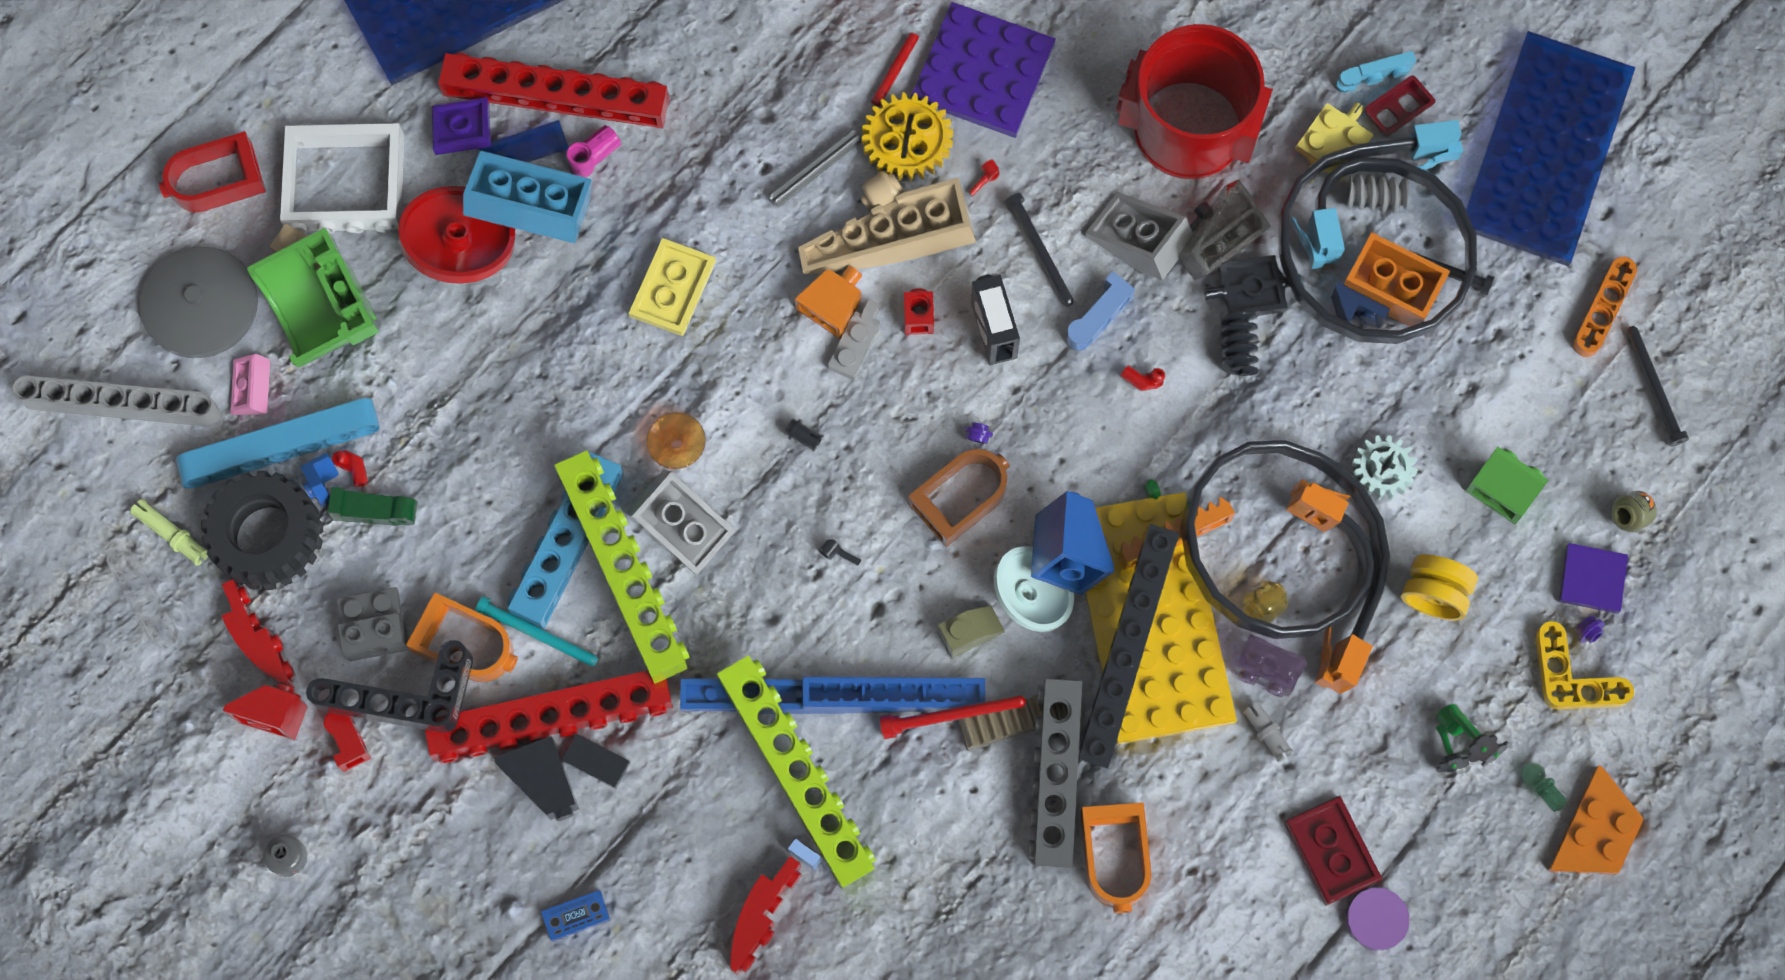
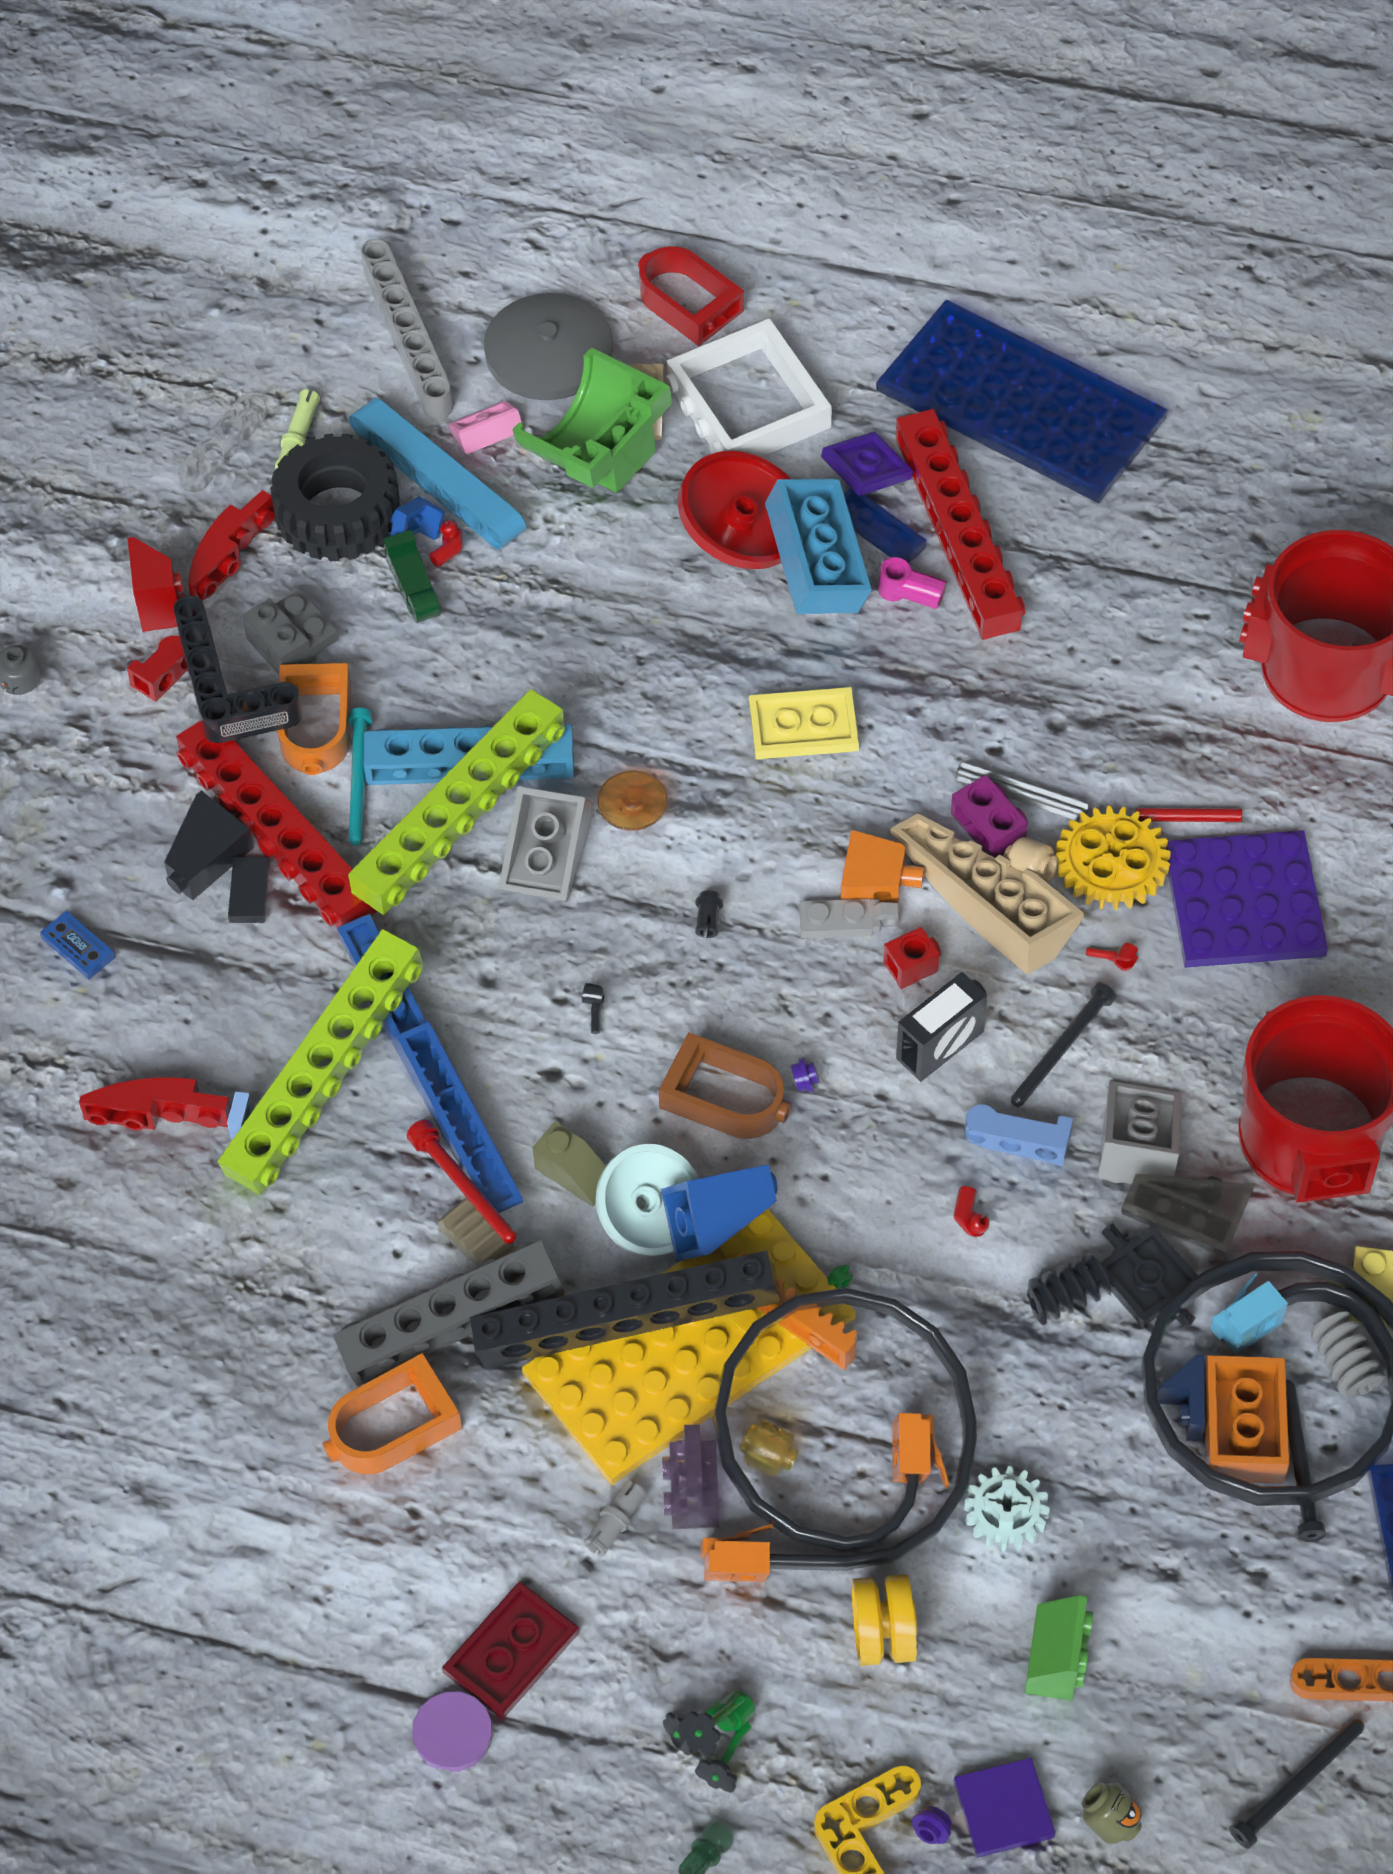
camera: 65 degrees right, 15 degrees down
none -> magenta brick [951,775,1028,858]

